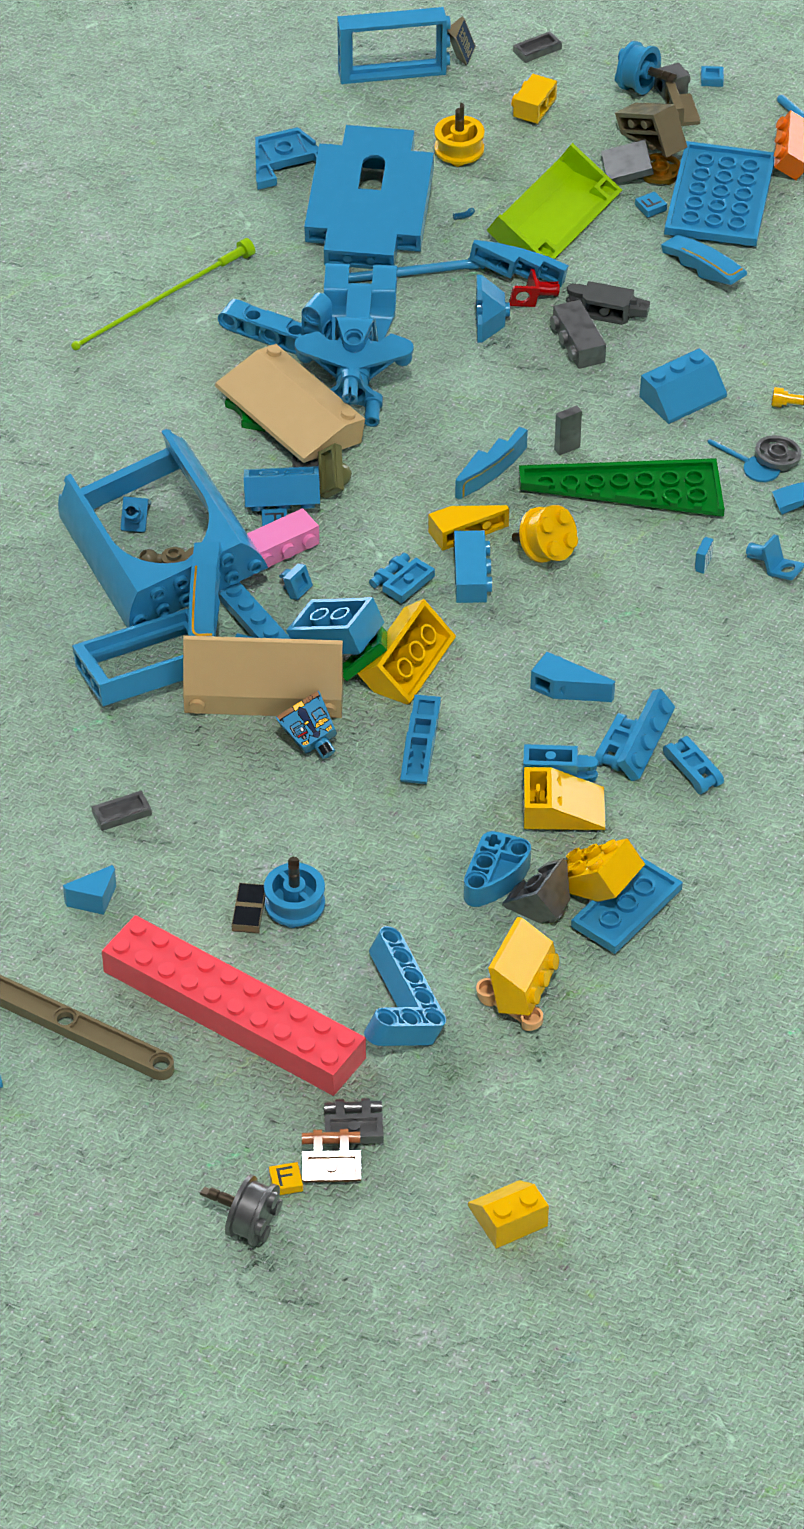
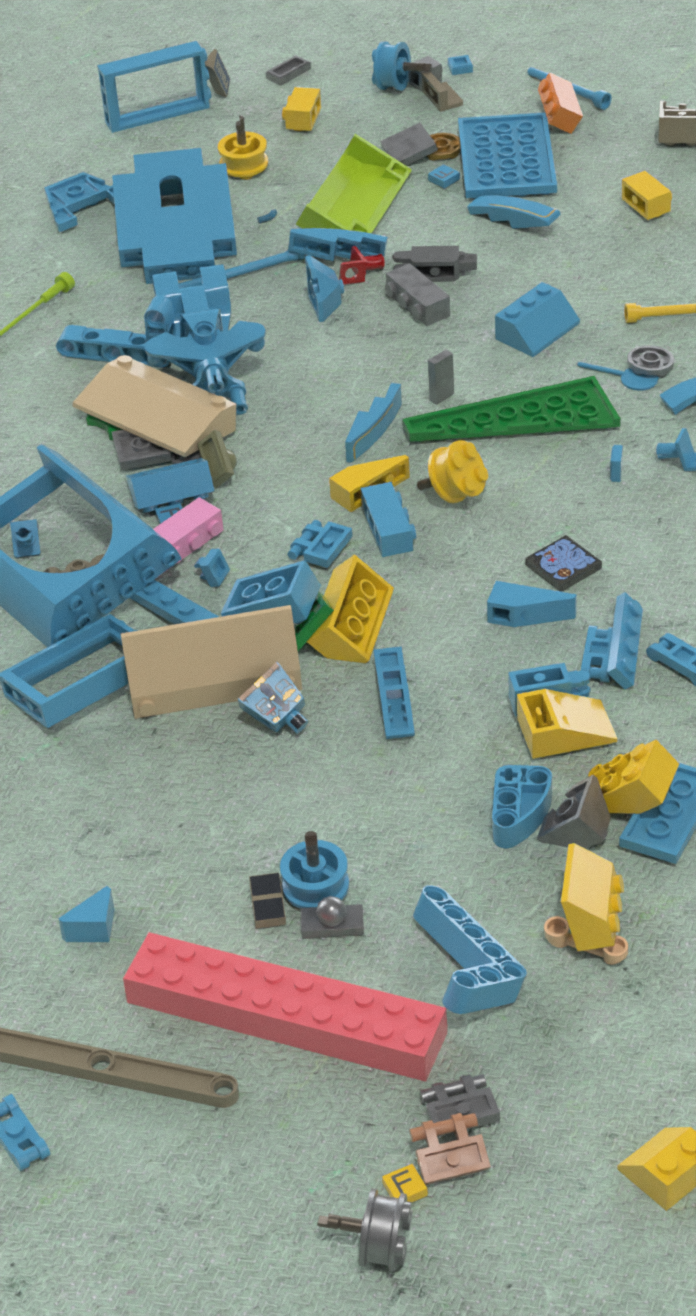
camera: 10 degrees left, 5 degrees down
flat silver tile [91,790,152,831] -> none
dark azure slope [188,542,222,637] -> none
dark tan wedge [615,102,687,158] -> none
none -> flat silver plate [112,430,171,470]
none -> flat silver tile [301,896,364,939]
none -> tile [525,535,602,592]

